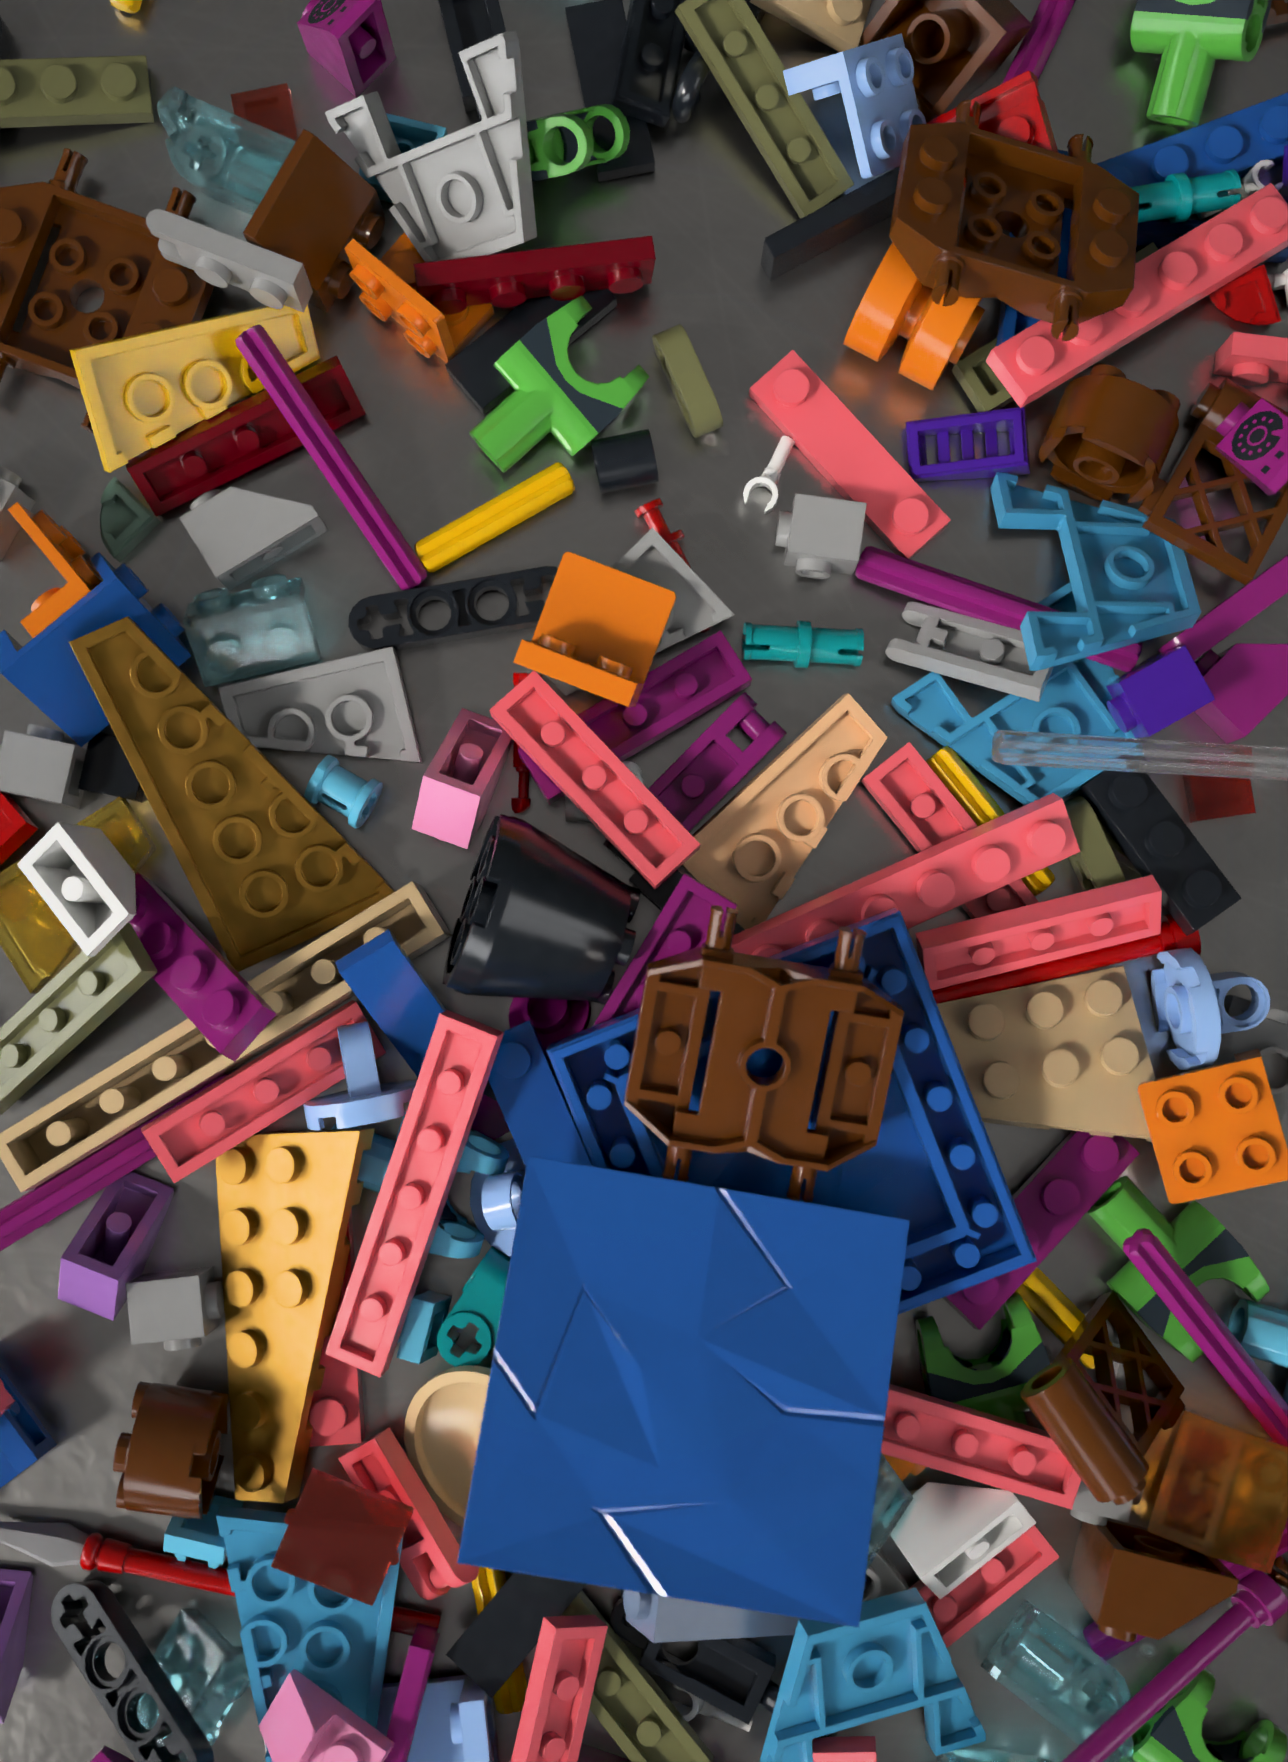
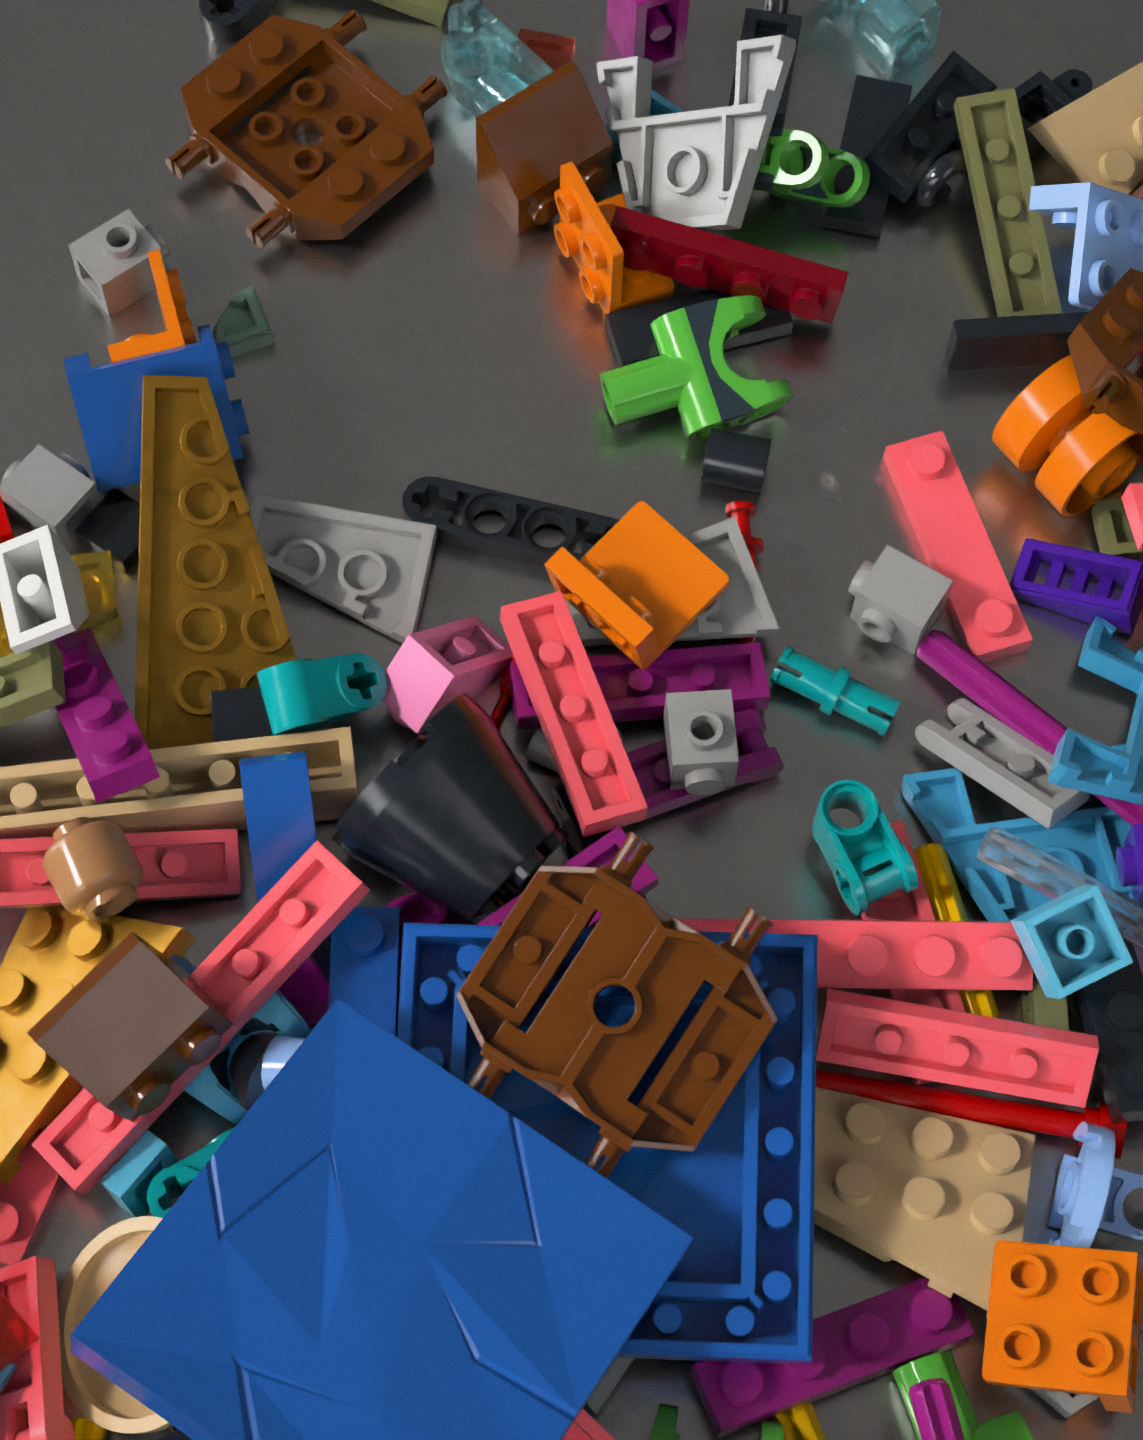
camera: 20 degrees right, 20 degrees down
yellow wing [70,305,320,473] -> none
dark red plate [126,355,366,517] -> none
light grey hinge [146,209,313,313] -> none
light grey slope [179,487,328,591] -> none
clear light blue bracket [183,574,320,687] -> none
magenta axle [235,324,427,590] -> none
light blue tile [303,1021,417,1130] -> none
medium azure bush [304,754,383,829] -> none
yellow axle [414,462,575,573] -> none
olive beam [652,324,723,438] -> none
light nougat wing [682,693,888,930] -> none
white hand [743,436,795,514] -> none
none -> reddish brown slope [27,932,233,1122]
none -> medium nougat head [42,817,144,921]
none -> black tile [210,687,273,742]
none -> teal piece [256,653,387,735]
none -> light grey brick [663,689,739,795]
none -> teal piece [812,779,919,916]
none -> medium azure piece [1011,884,1133,999]

